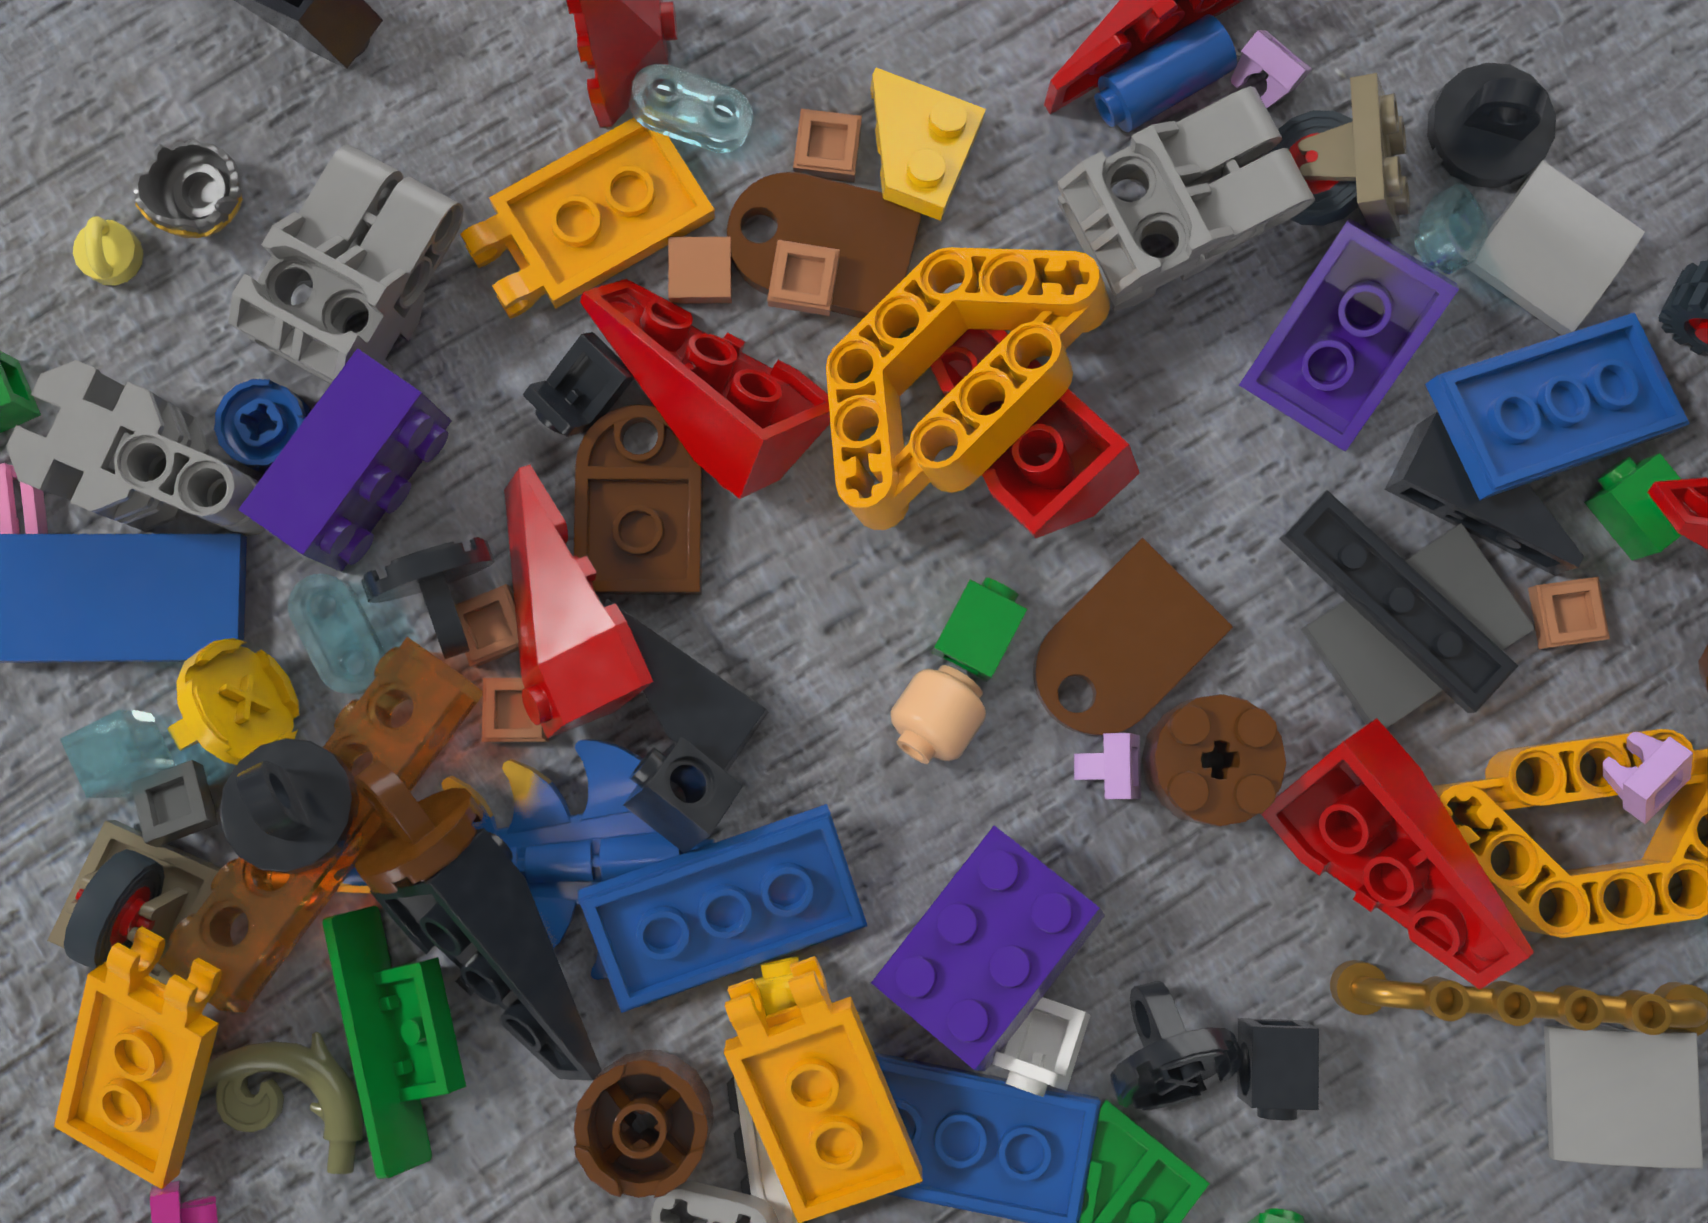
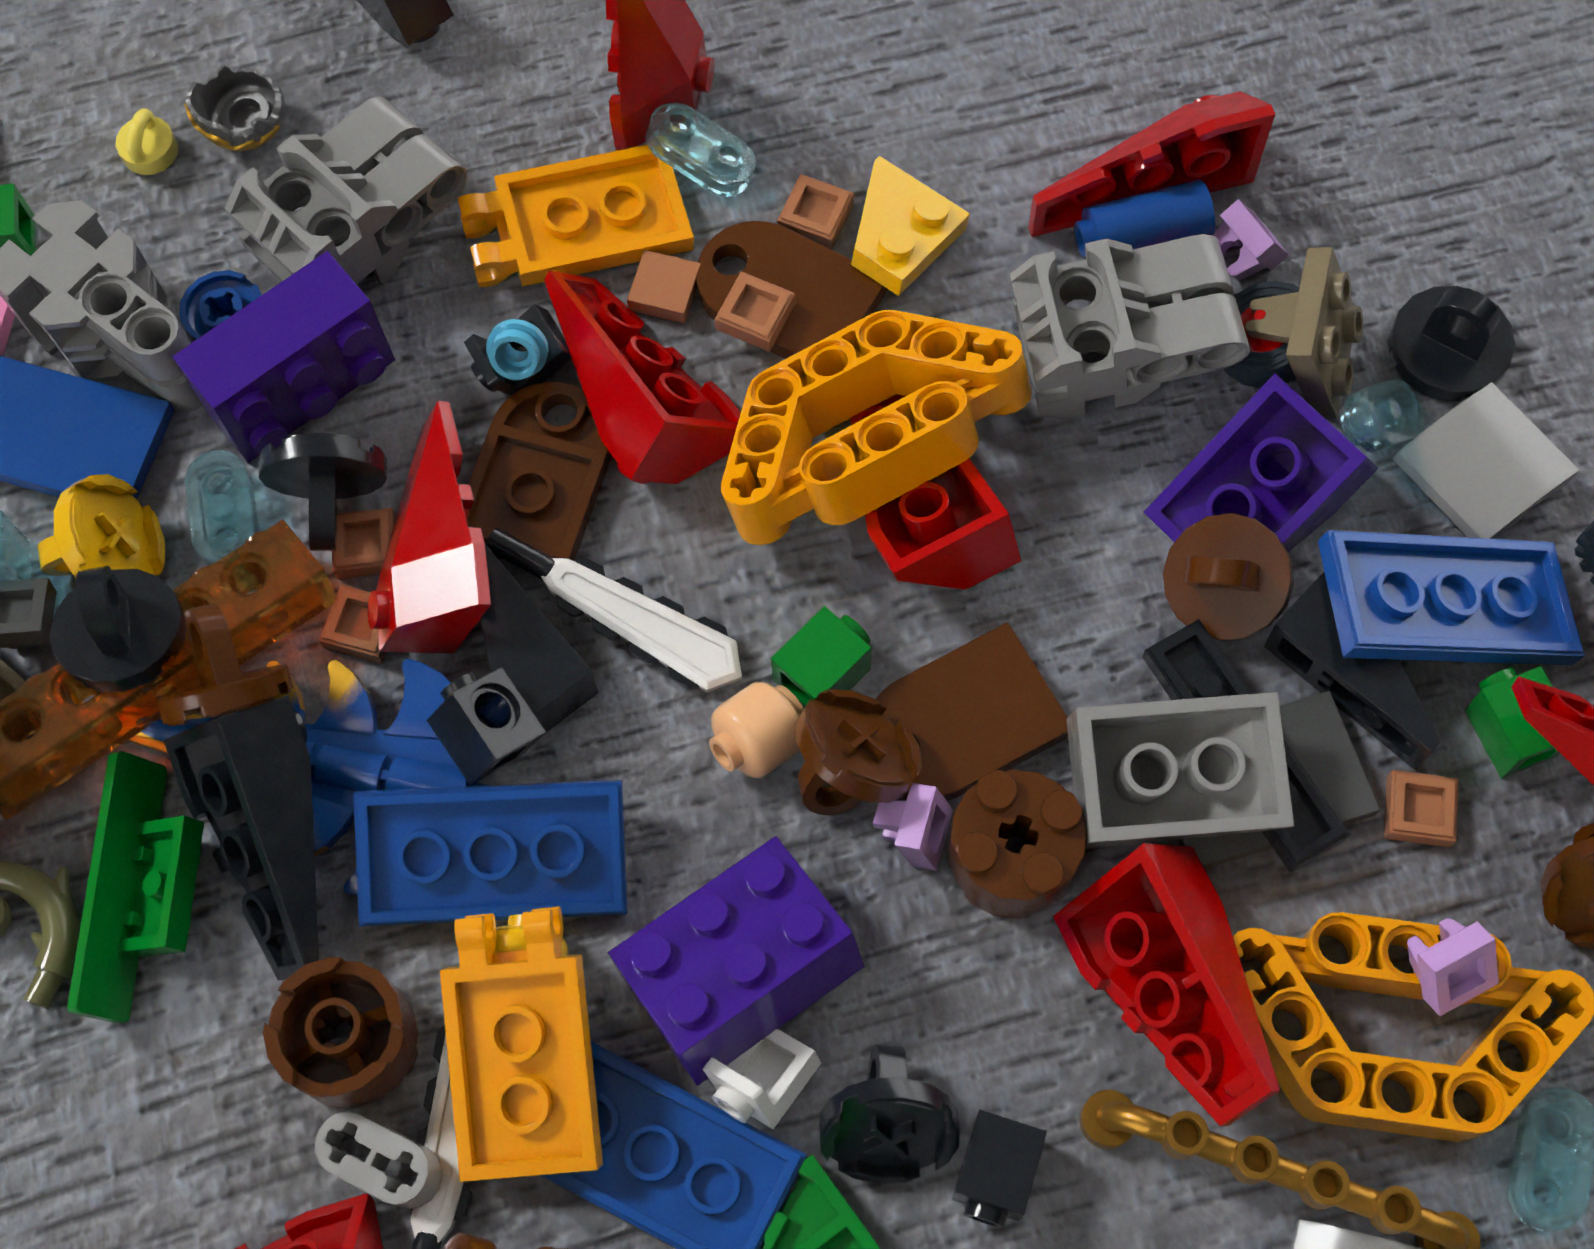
camera: 20 degrees right, 15 degrees down
none -> medium azure plate [486,319,549,380]
none -> white sword [486,527,742,693]
none -> reddish brown tile [795,689,922,815]
none -> light grey slope [1066,692,1294,849]
none -> reddish brown tile [1163,513,1294,642]

